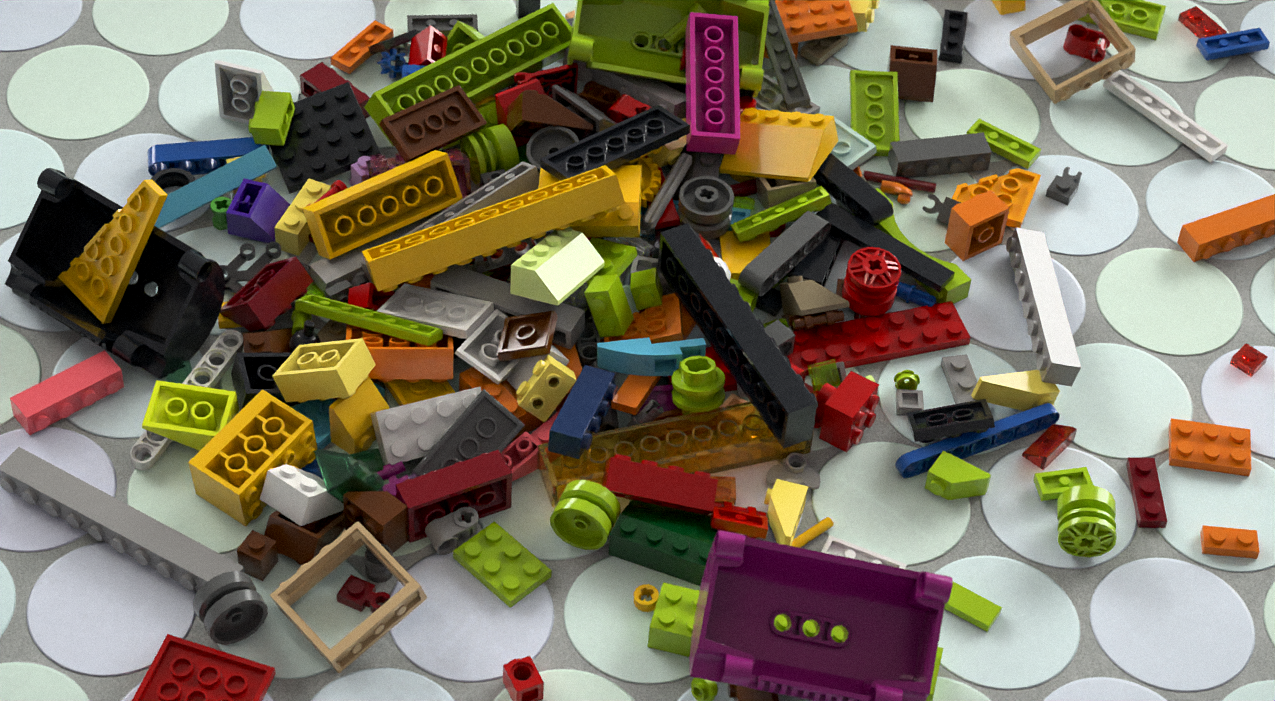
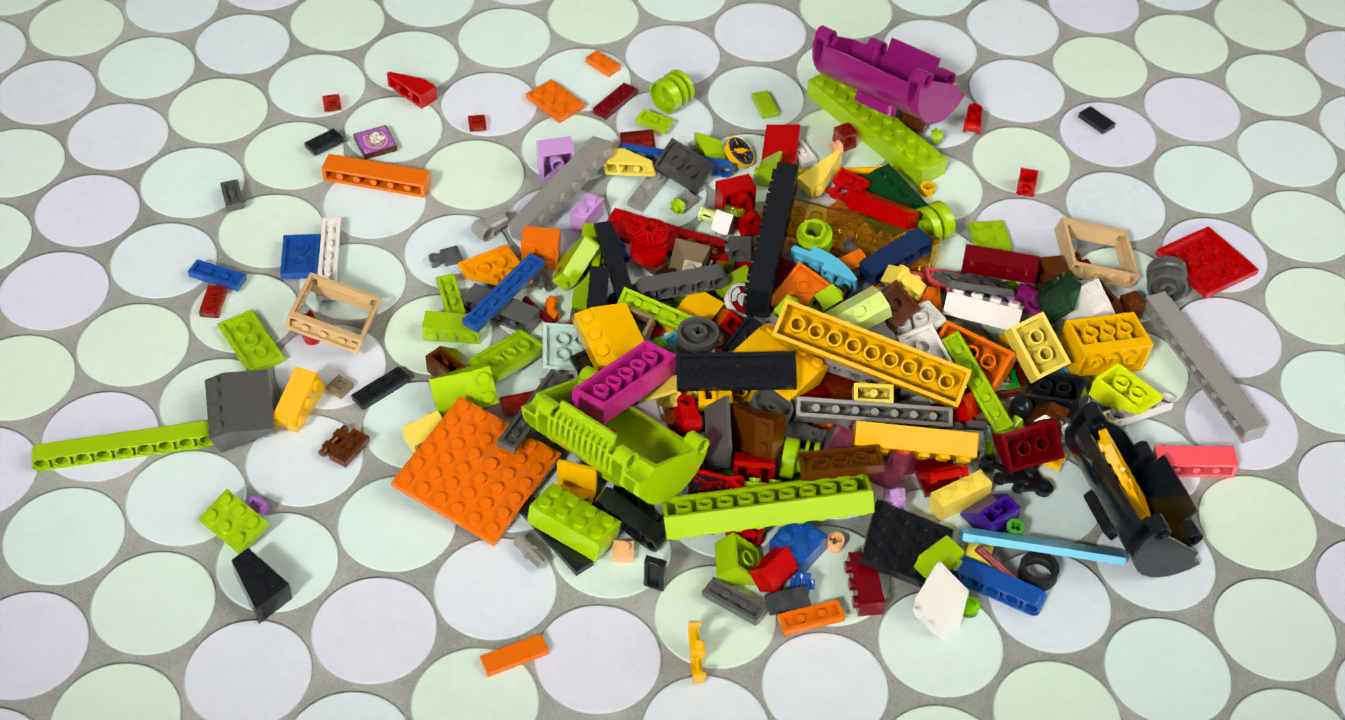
camera: 140 degrees left, 0 degrees up
none -> blue plate [280,234,321,279]
none -> dark tan tile [326,375,354,399]
none -> lime brick [422,311,483,344]
none -> lime slope [428,362,499,416]
none -> blue plate [462,253,545,333]
none -> light grey piece [471,211,509,242]
none -> clear red plate [499,390,535,417]
none -> lavender brick [536,136,575,181]
none -> lime slope [551,234,600,291]
none -> lavender brick [570,192,604,234]
none -> tile [724,136,754,169]
none -> lime slope [754,151,782,187]
none -> red tile [761,124,801,164]
none -> clear neon green tile [963,596,980,618]
none -> dark red bar [974,545,1021,580]

